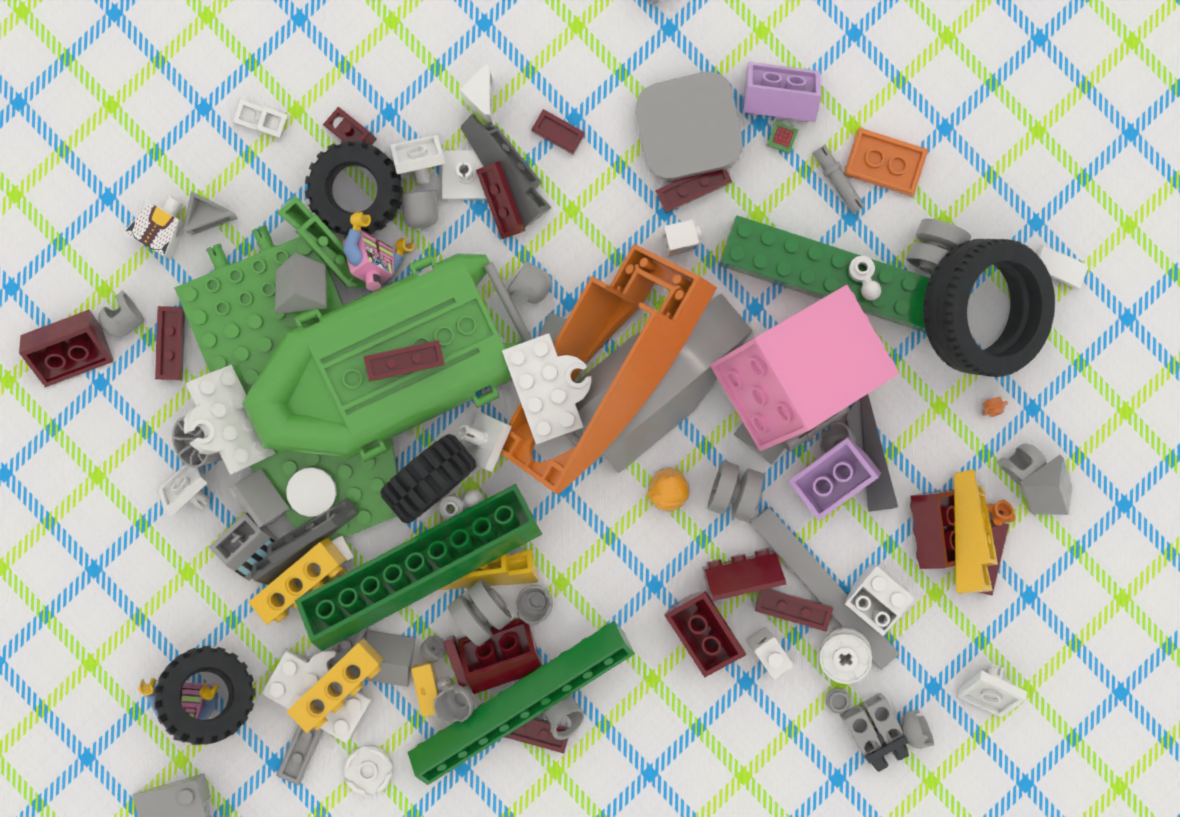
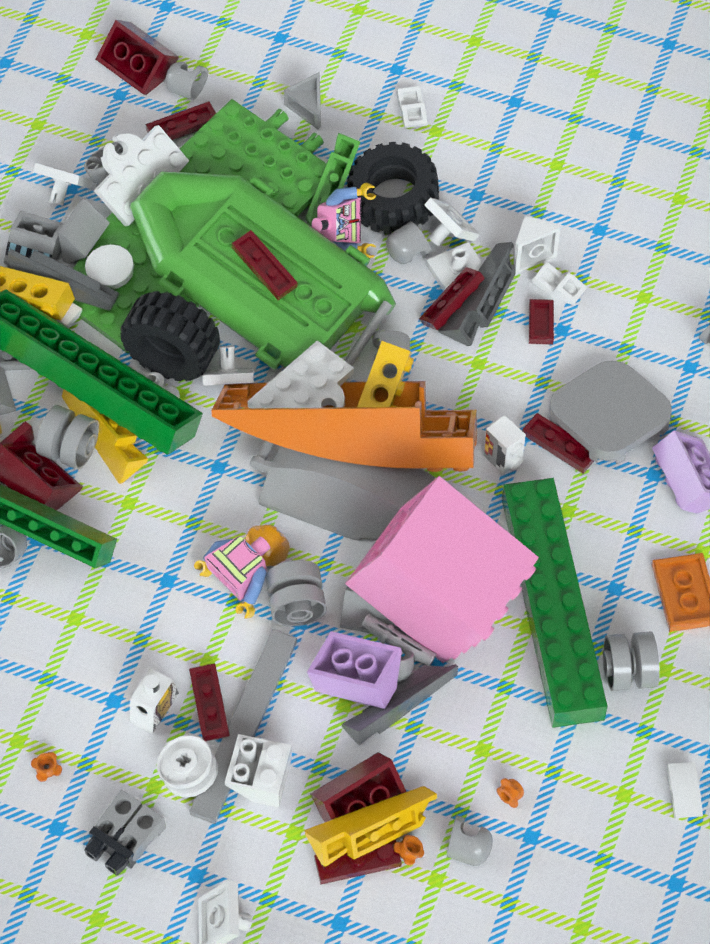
camera: 60 degrees right, 30 degrees down
torso [125,197,184,260] -> none
light grey slope [275,253,327,314] -> none
dark red slope [323,107,377,145] -> none
light grey tile [420,636,446,662] -> none
light grey hair [516,585,553,624] -> none
dark red slope [664,590,746,678] -> none
dark red slope [702,548,787,601] -> none
tile [767,121,799,154] -> none
light grey pin [812,144,865,214] -> none
light grey plate [825,688,851,713] -> none
white plate [848,256,881,300] -> none
light grey hair [901,710,934,749] -> none
black tyre [923,239,1055,377] -> none
light grey slope [1020,455,1072,515] -> none
none -> orange plate [31,752,62,782]
none -> torso [194,536,270,619]
none -> yellow brick [357,341,414,407]
none -> white slope [531,262,587,305]

